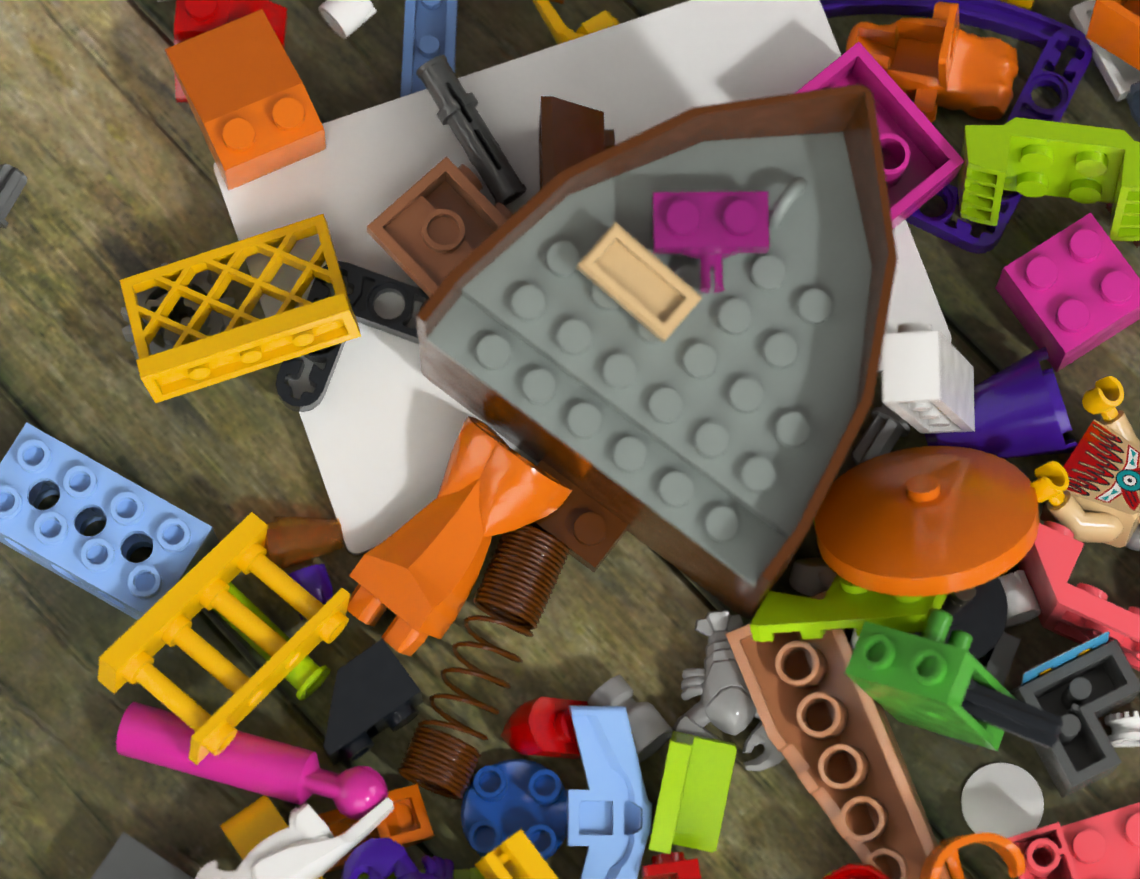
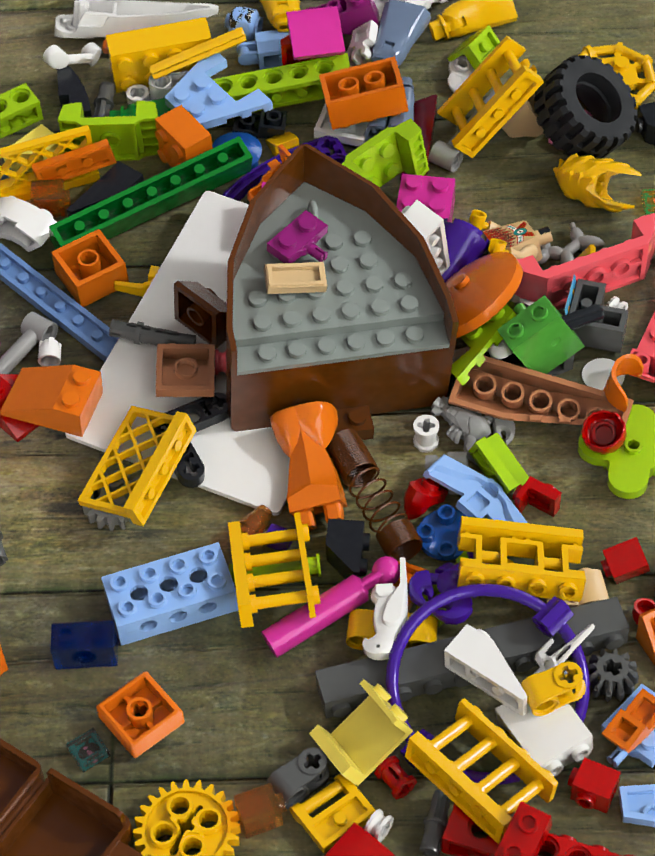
camera: 45 degrees left, 20 degrees down
none -> white bush [413,415,439,453]

